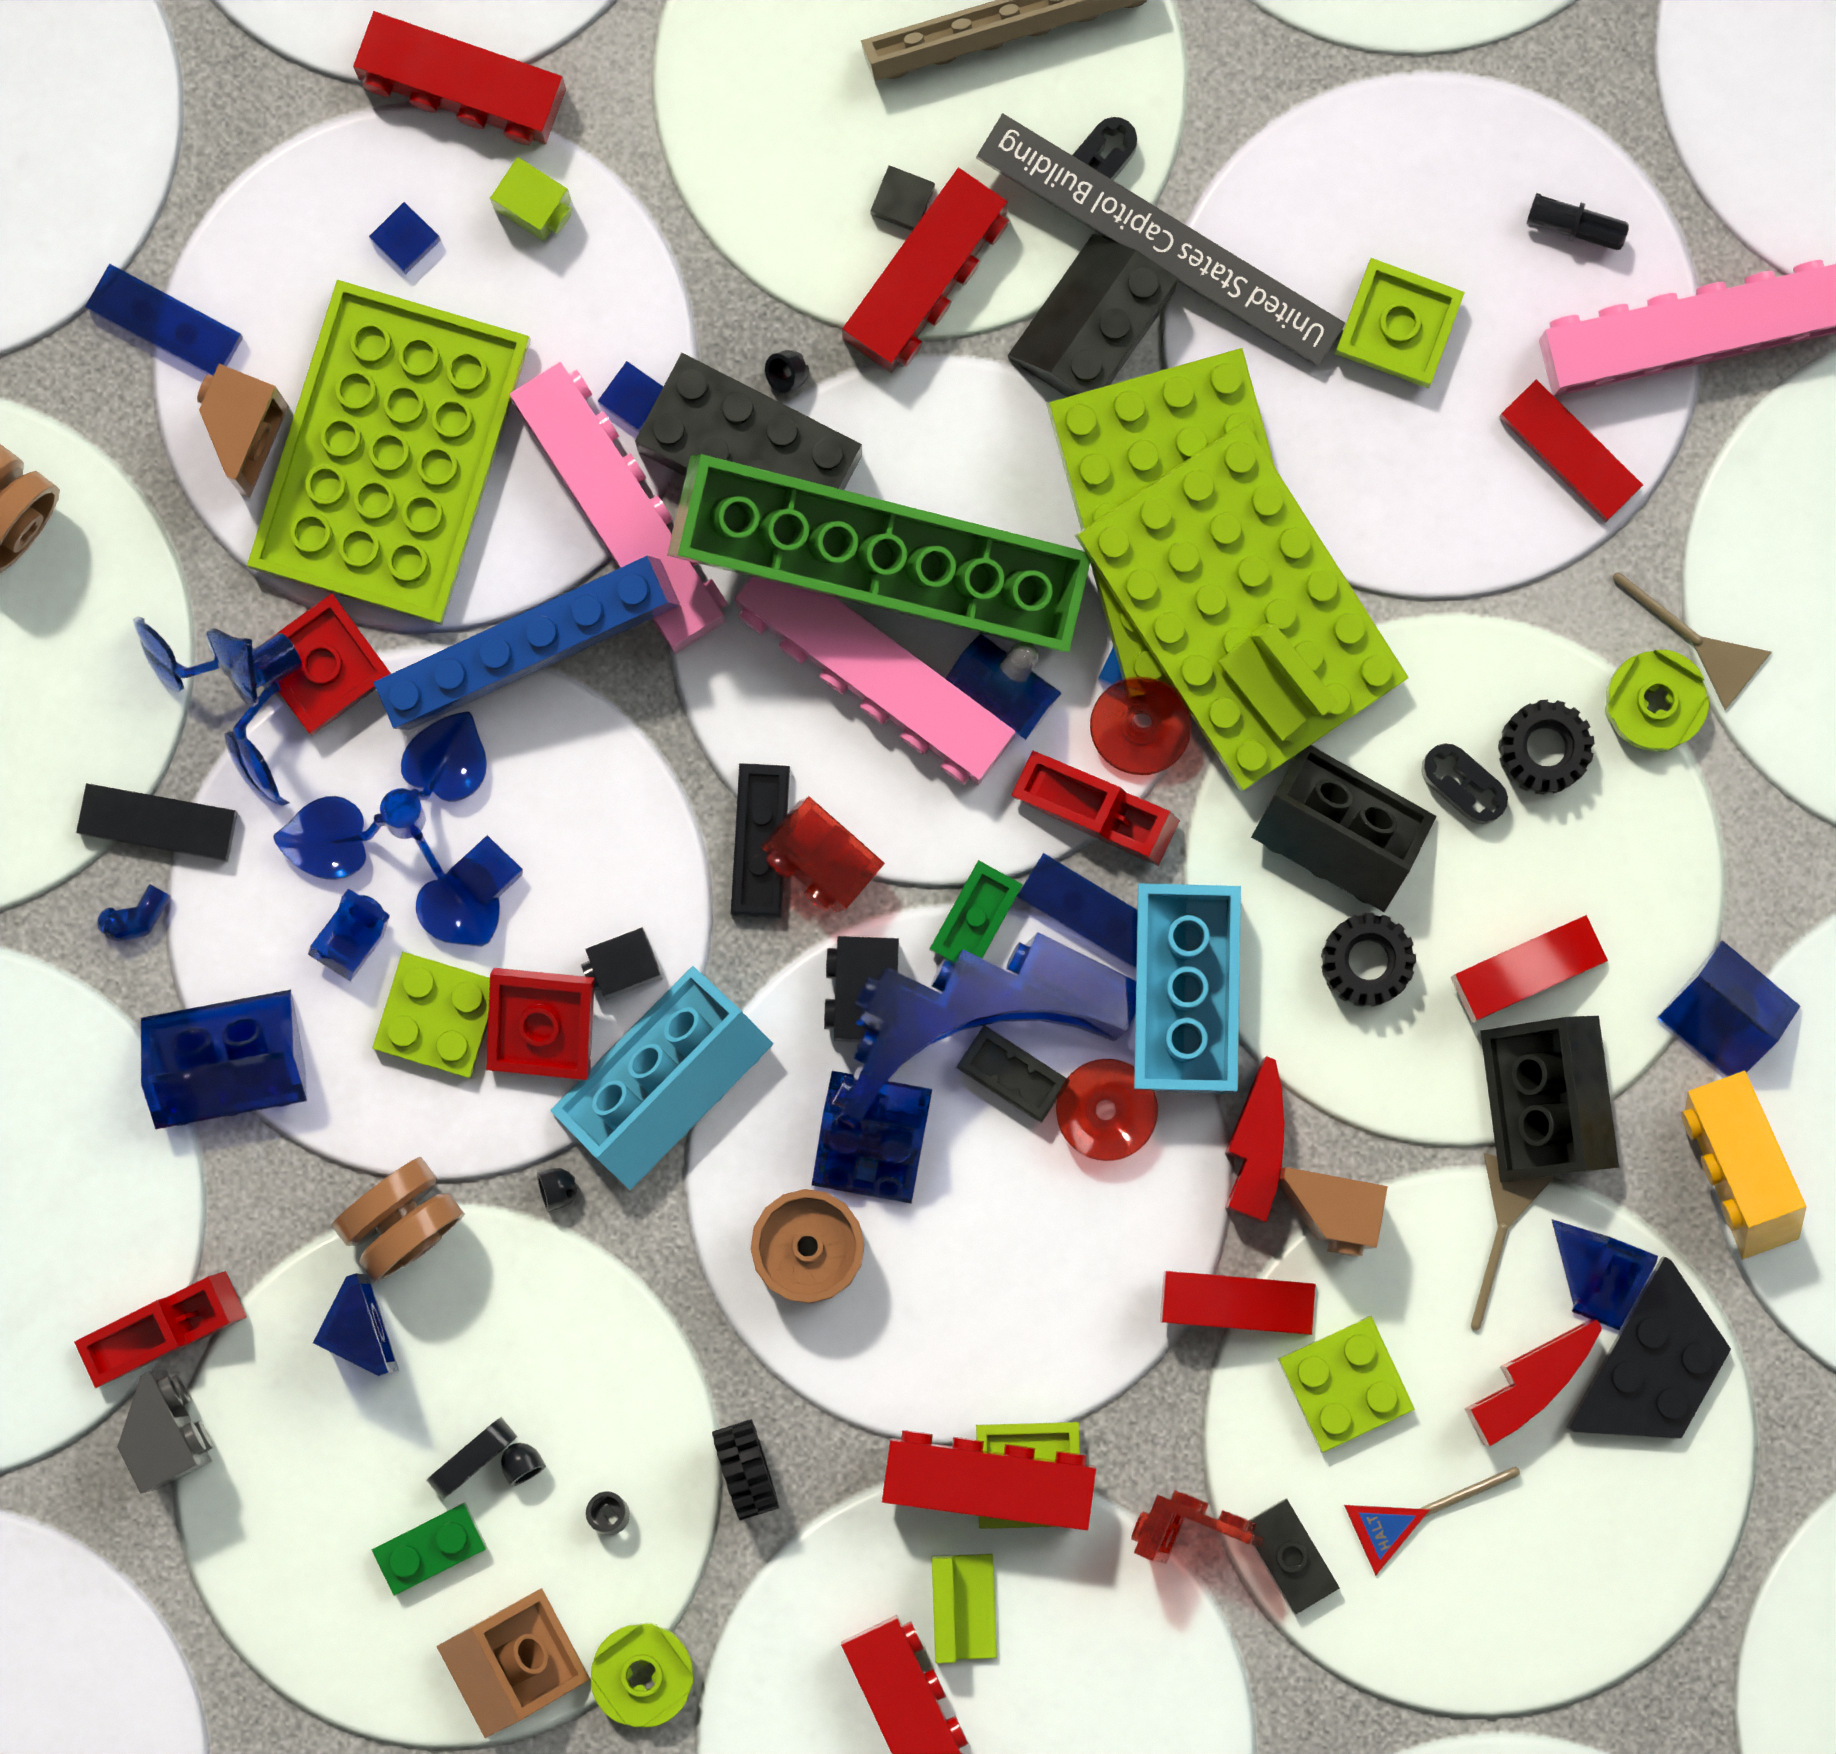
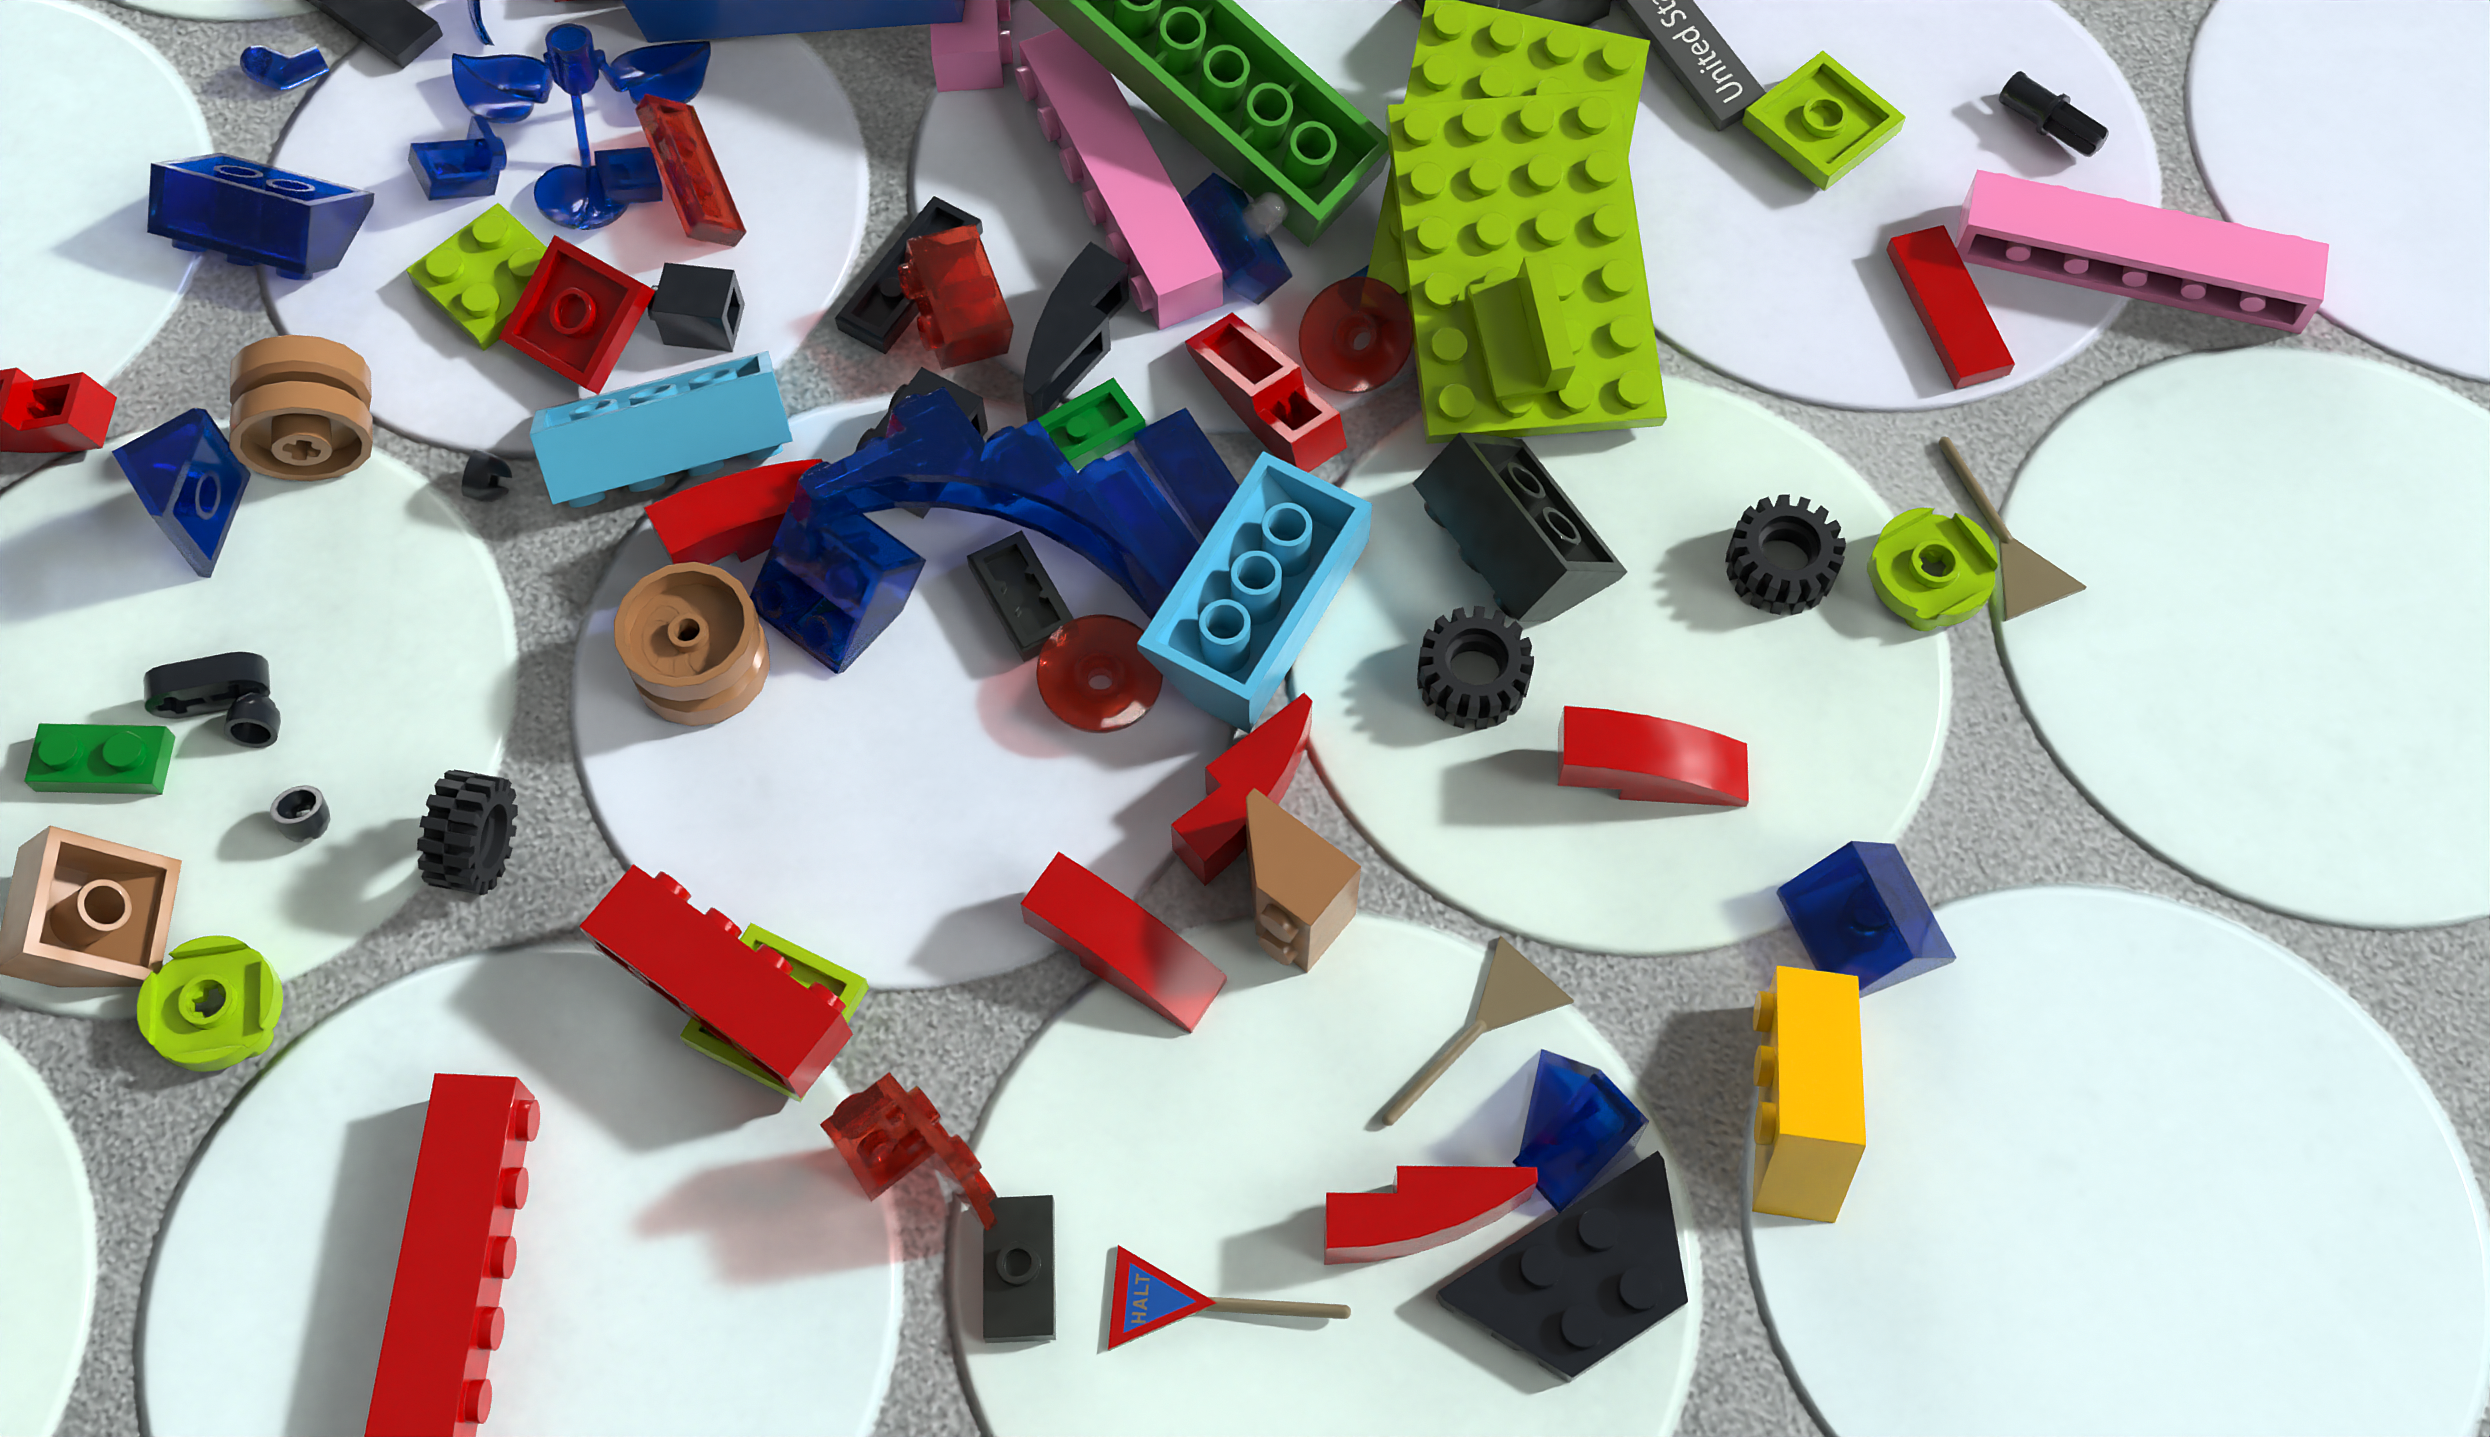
camera: 30 degrees right, 20 degrees down
lime panel [931,1554,997,1663] -> none
lime plate [1278,1316,1415,1453] -> none
black beam [1421,743,1508,824] -> none
pearl dark grey slope [1480,1015,1619,1182] -> none
none -> clear red plate [635,94,747,247]
none -> red slope [644,458,850,565]
none -> black slope [1023,241,1130,423]

